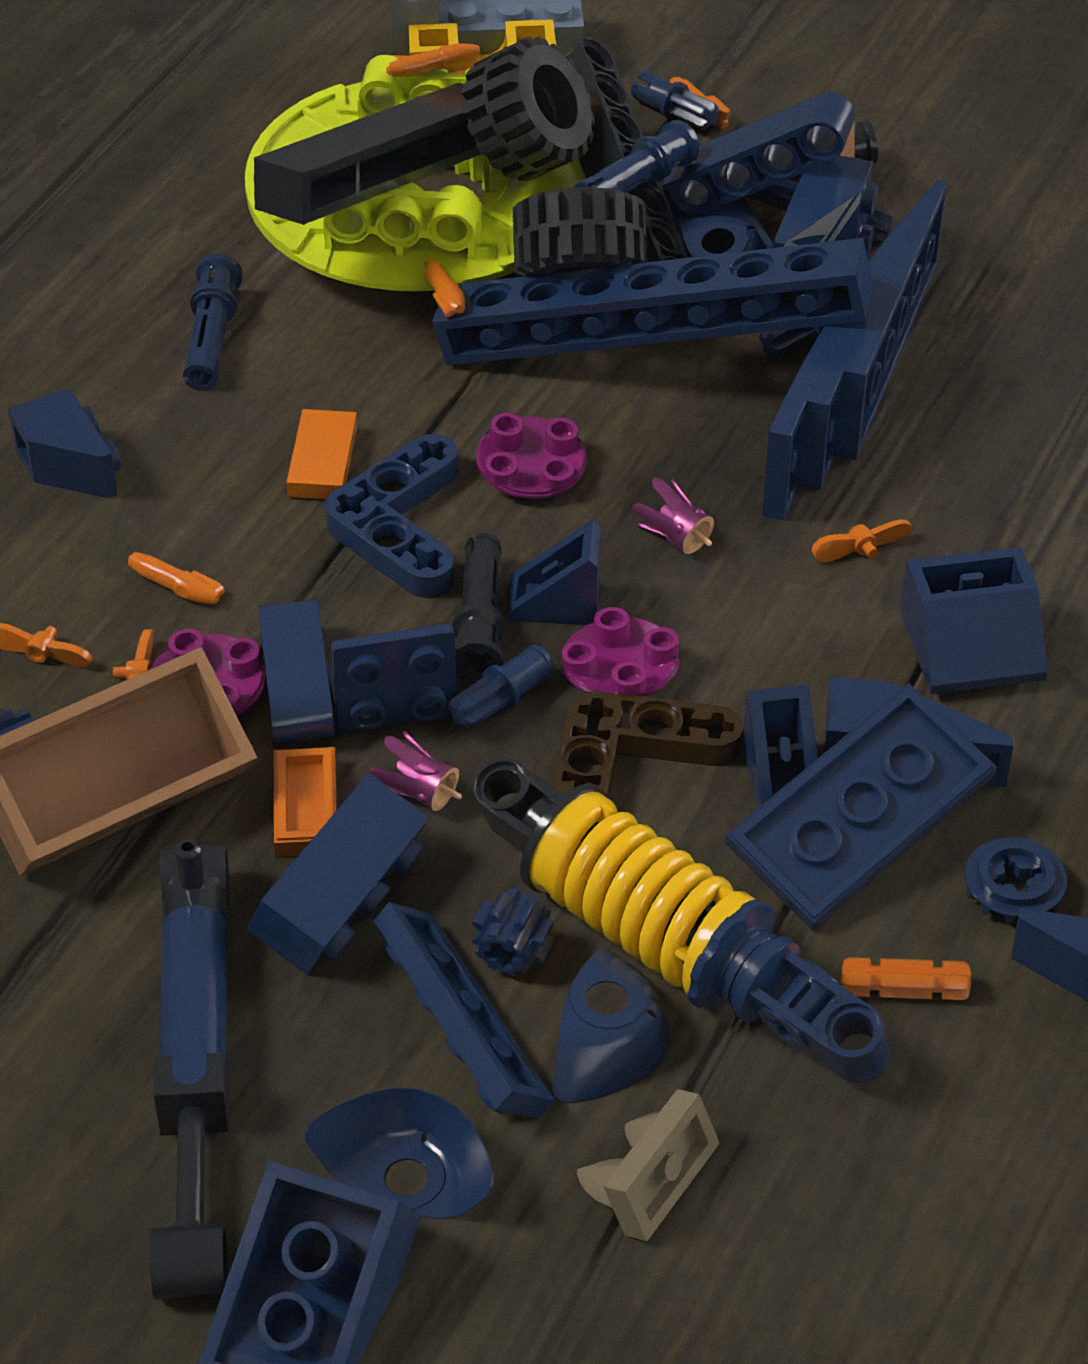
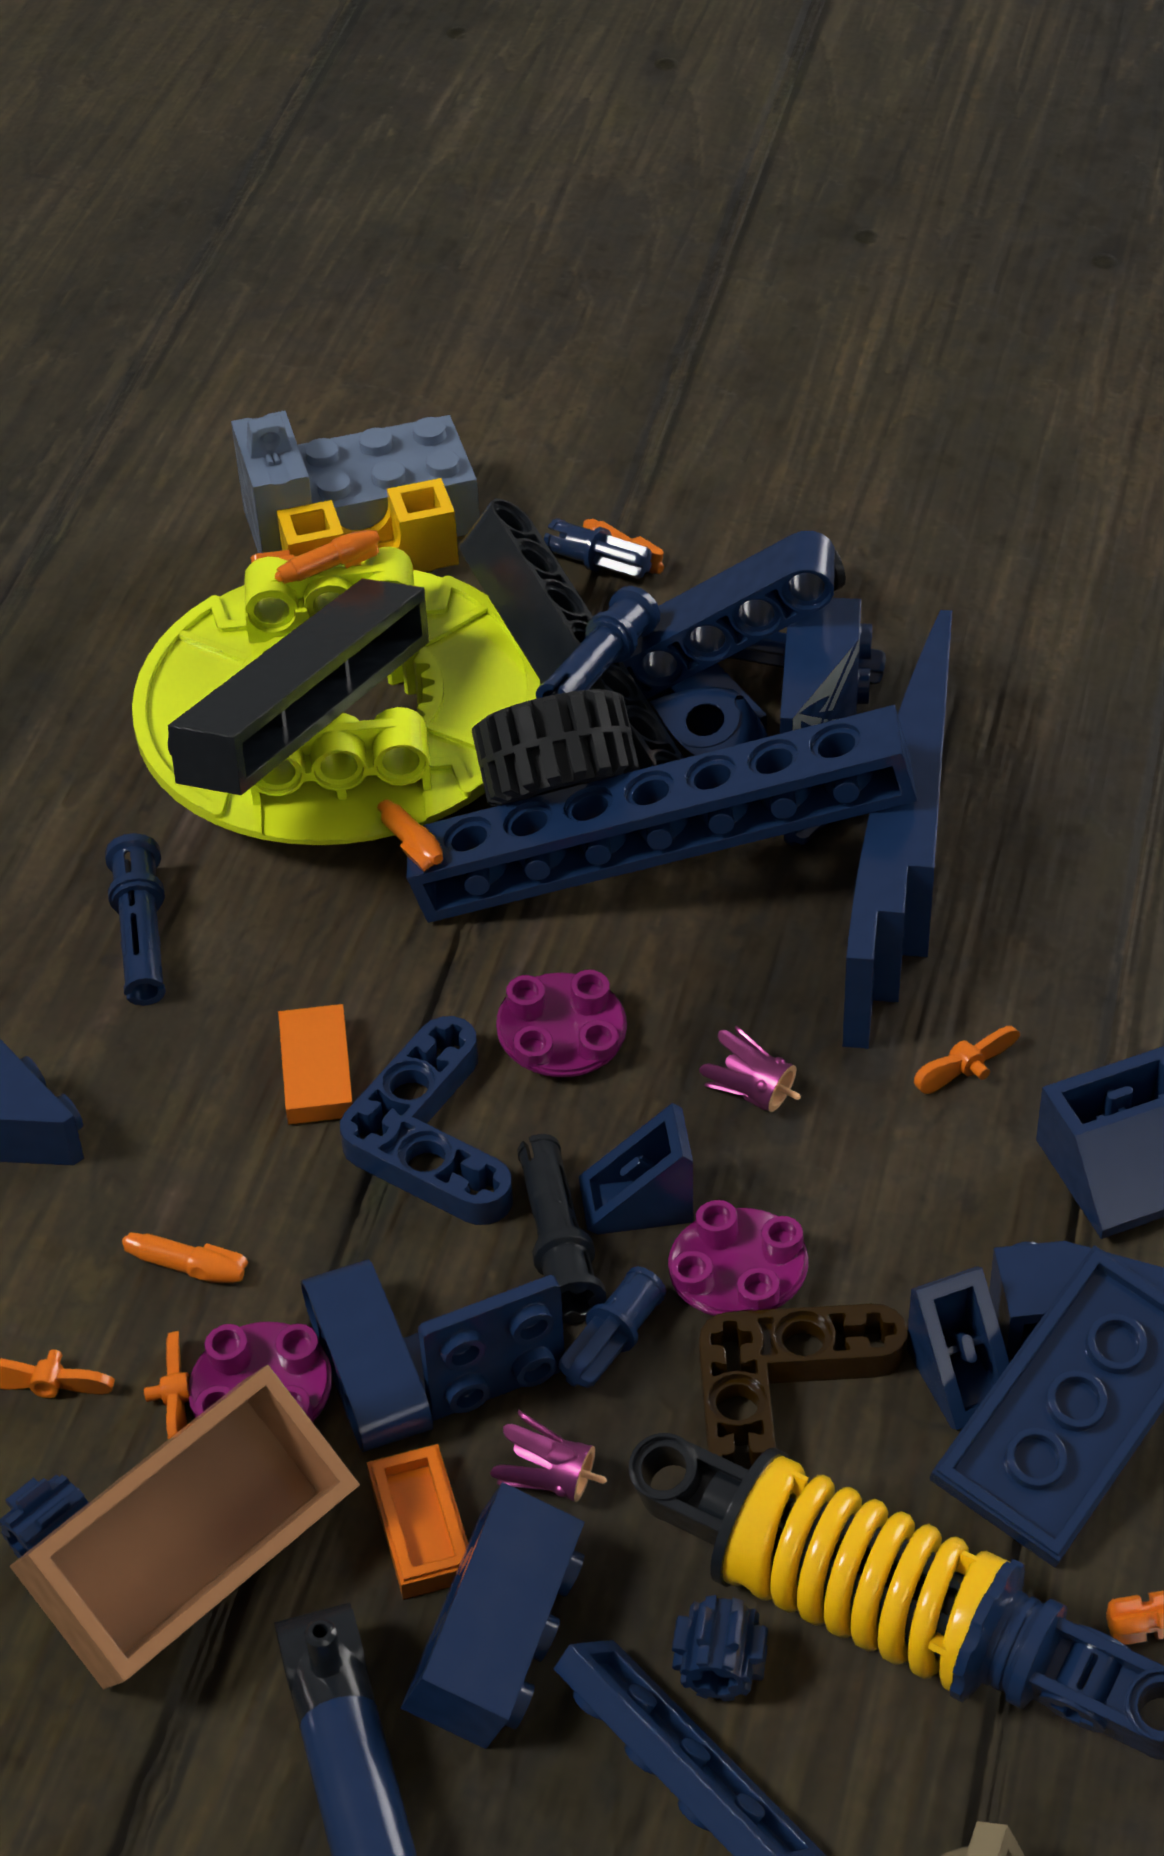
camera: 10 degrees left, 0 degrees up
black tyre [462,37,595,182] -> none
dark blue piece [552,947,670,1103] -> none

